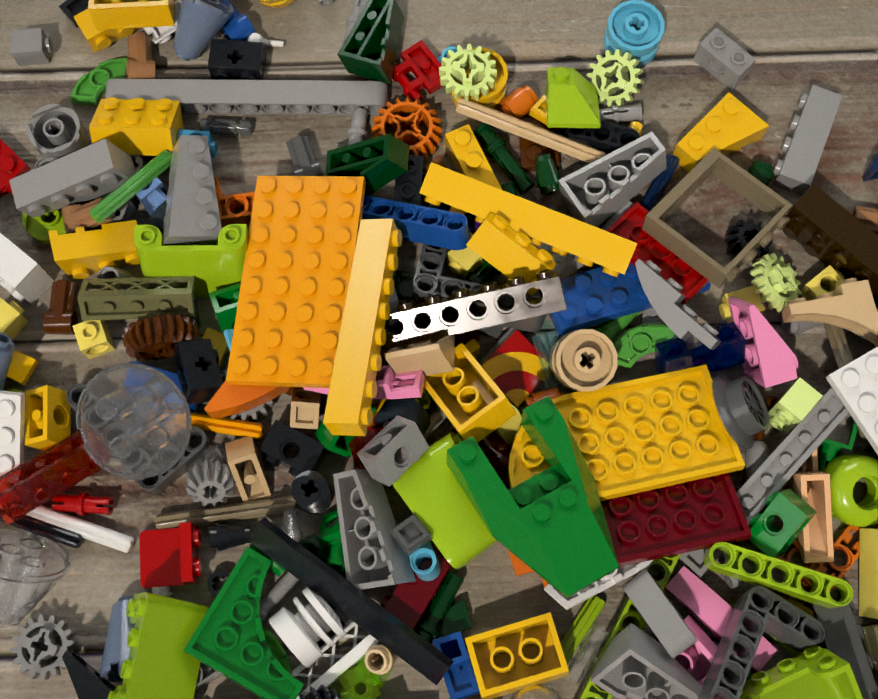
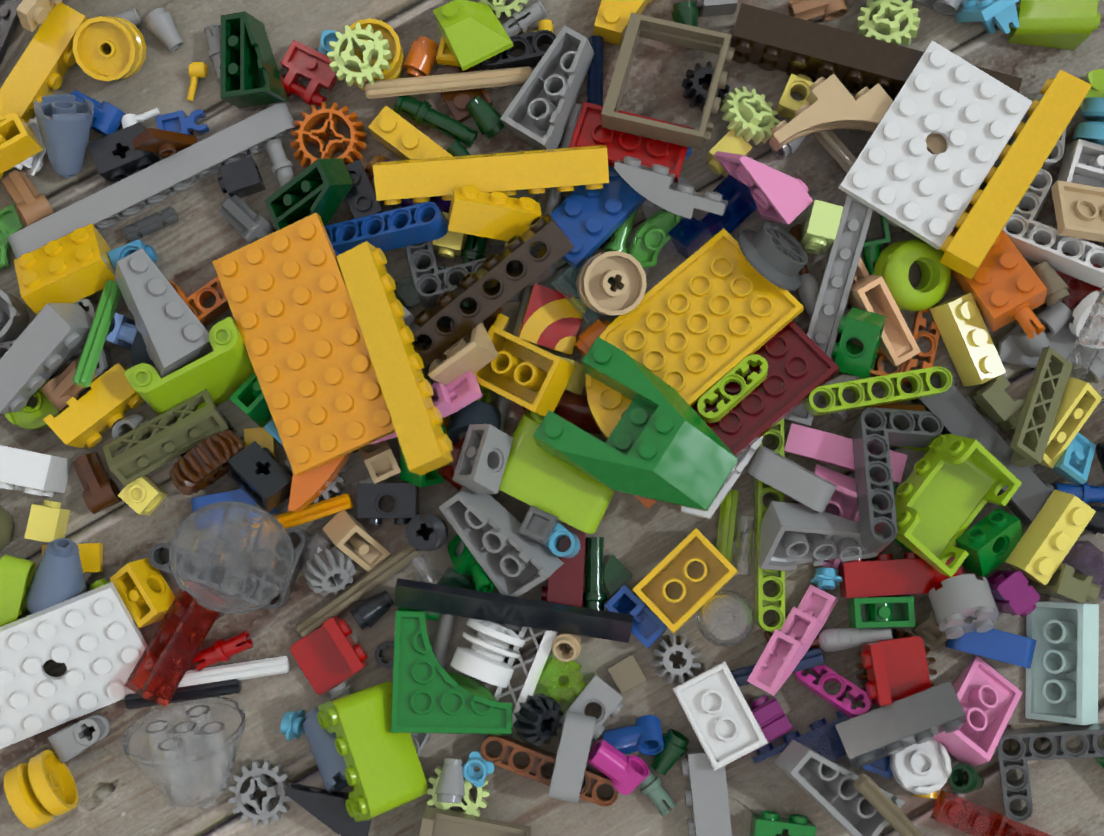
camera: 25 degrees left, 10 degrees up
none -> reddish brown plate [132,127,197,156]
none -> blue plate [155,110,210,135]
none -> yellow hand [186,62,208,102]
none -> black brick [218,156,266,198]
none -> medium azure plate [280,709,306,741]
none -> lime beam [697,354,768,423]

